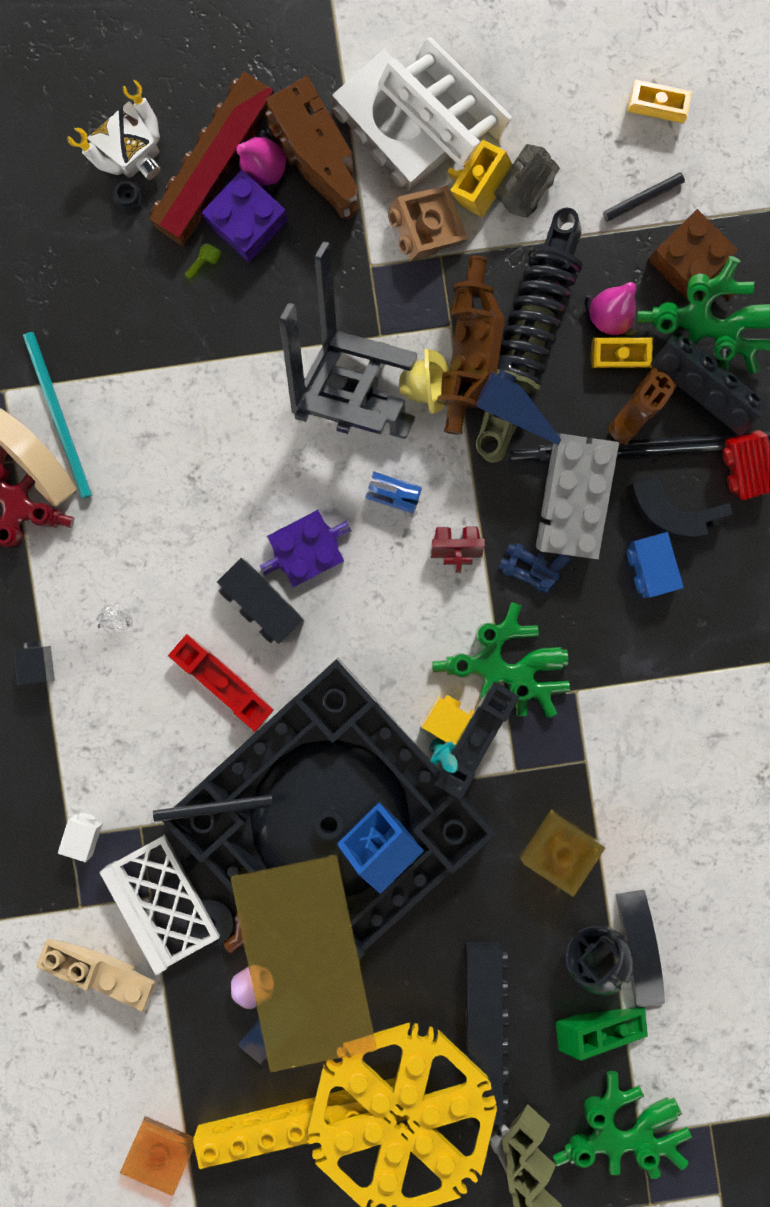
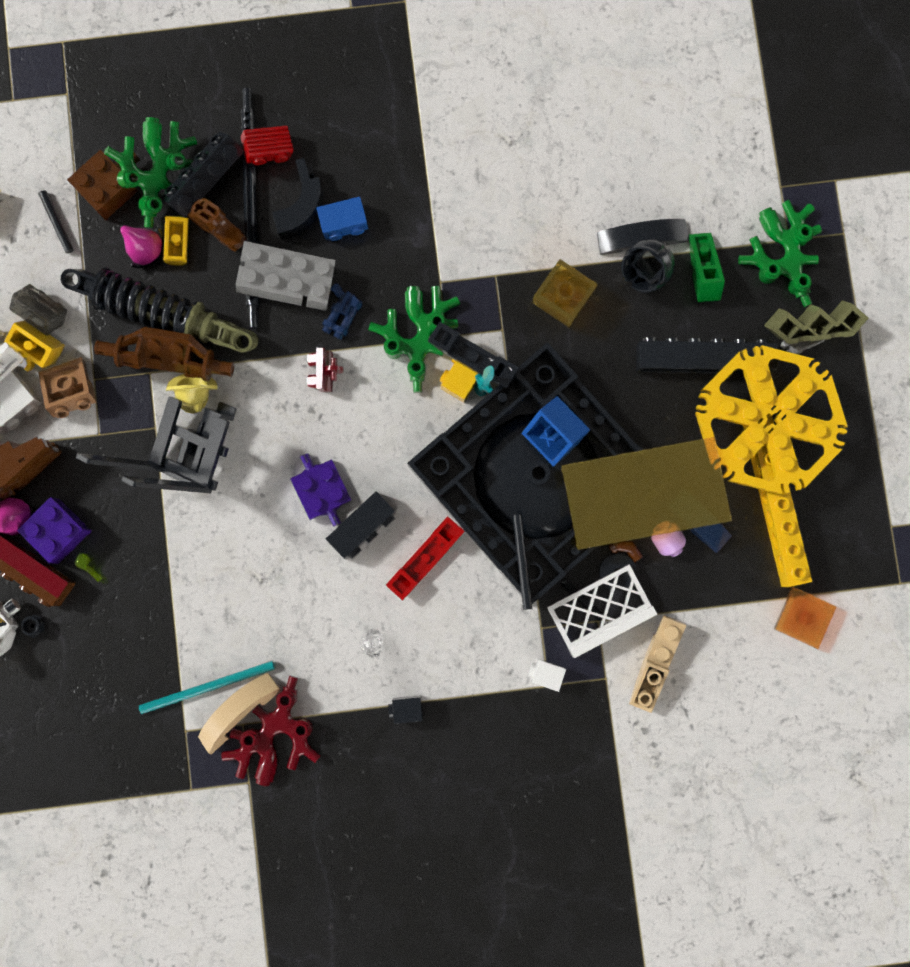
camera: 90 degrees left, 5 degrees down
blue arm [365,471,422,513] -> none
dark blue slope [476,369,561,445] -> none

